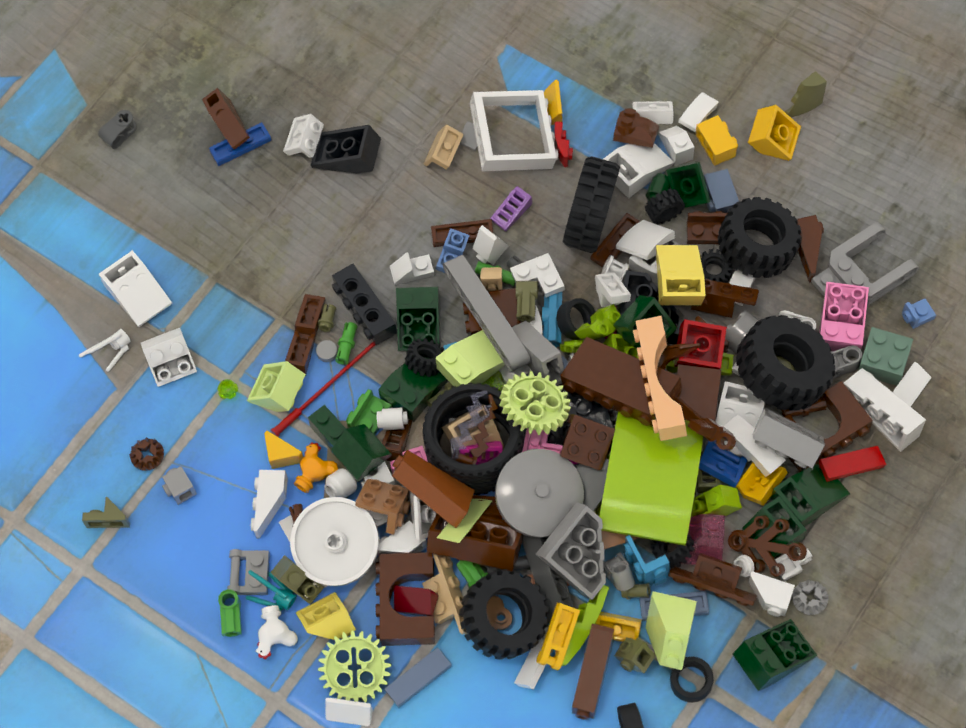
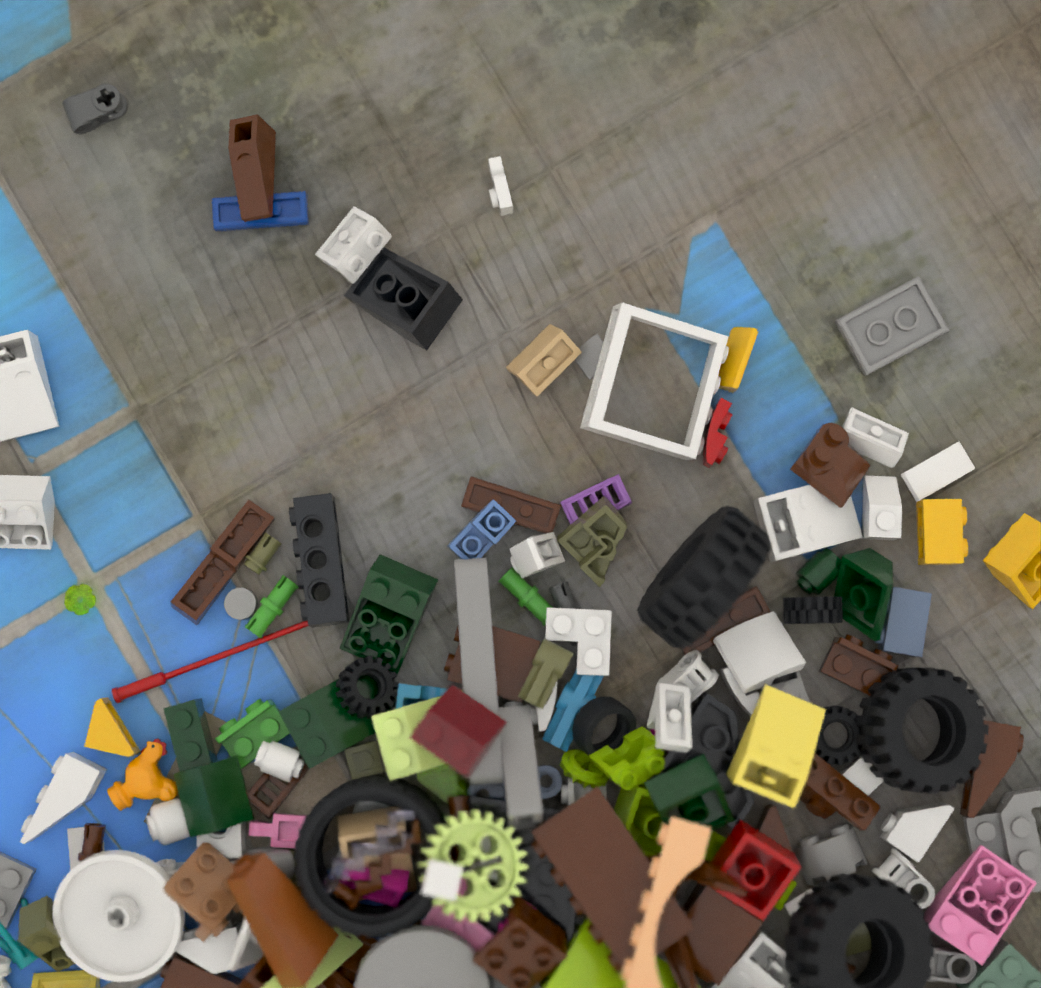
camera: 20 degrees right, 20 degrees up
yellowish green slope [247,361,306,412] -> none
white slope [390,252,435,285] -> none
tan slope [480,267,503,291] -> none
none -> dark red slope [409,684,507,778]
none -> white tile [421,859,463,902]
none -> white plate [488,156,513,216]
none -> olive slope [557,496,627,587]
none -> light grey tile [835,276,950,376]
none -> white slope [880,802,955,863]

